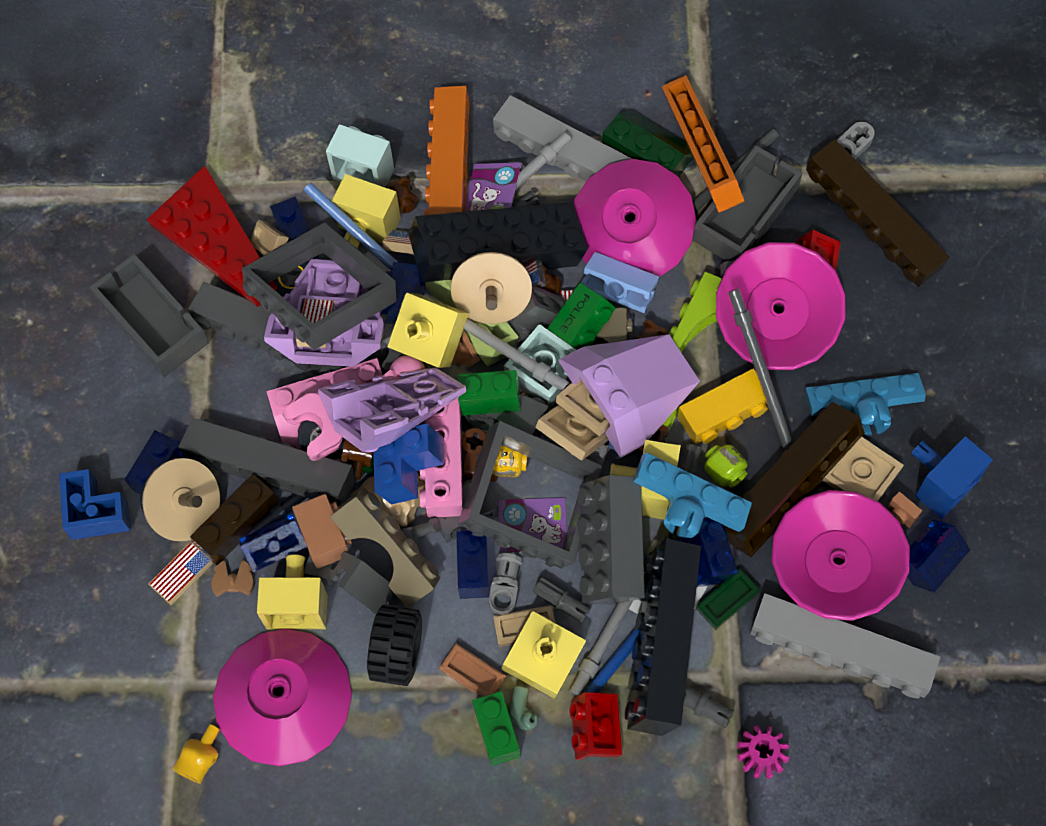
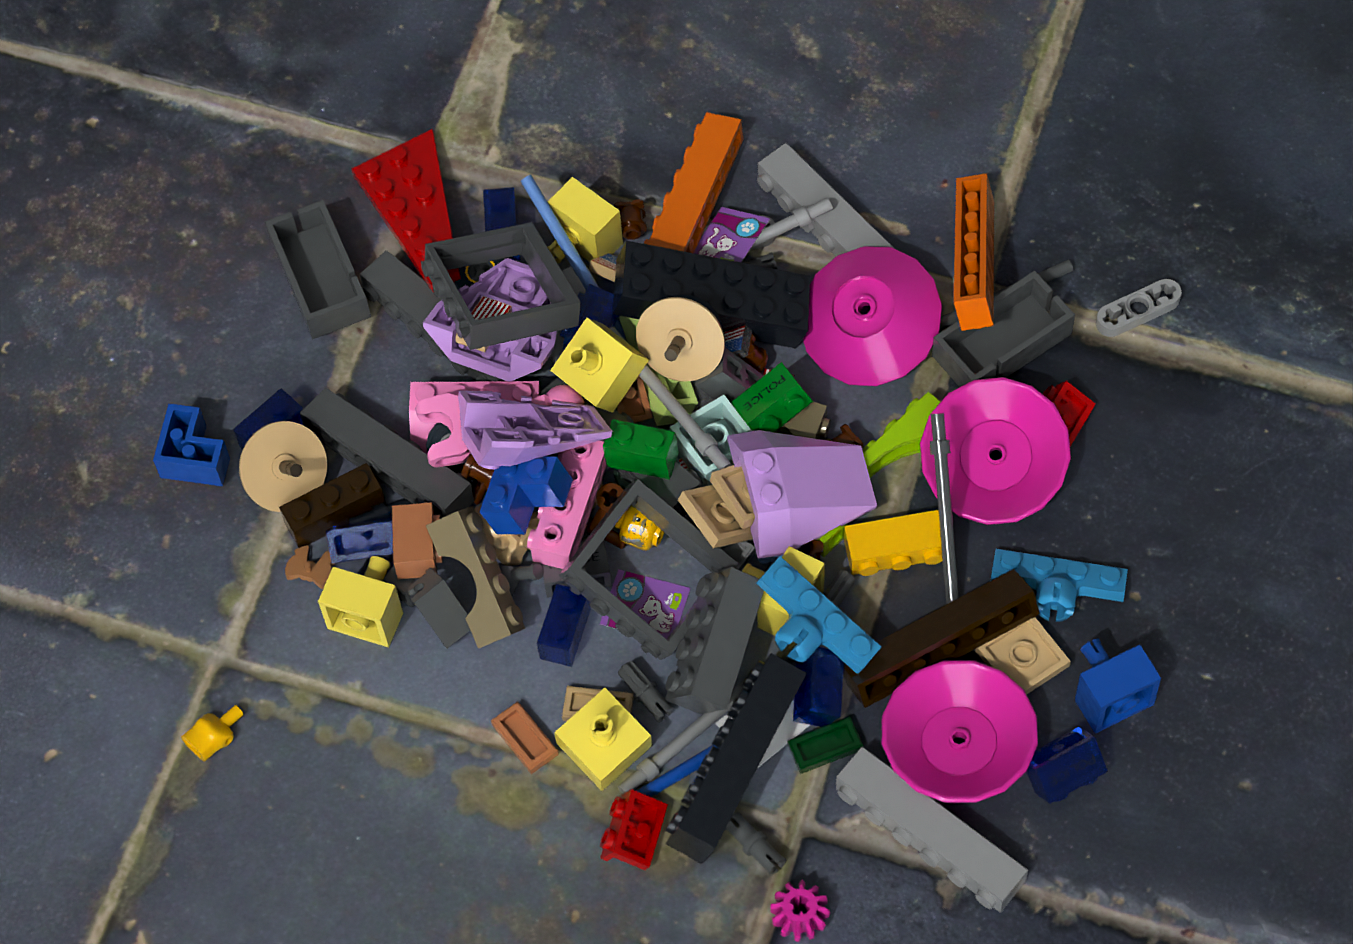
camera: 20 degrees right, 5 degrees down
tile [149,542,213,605] -> none
dark pink dish [213,629,352,766] -> none
tan tile [250,220,289,256] -> none
light aqua brick [326,124,394,187] -> none
black tyre [367,604,422,686] -> none
green brick [472,691,521,767] -> none
light grey connector [489,553,523,615] -> none
sand green arm [509,686,538,731] -> none
light blue piece [581,252,659,313] -> none
dark green slope [602,109,693,177] -> none
lime head [704,445,748,488] -> none
dark brown brick [806,139,949,287] -> none
nougat plate [887,492,922,528] -> none

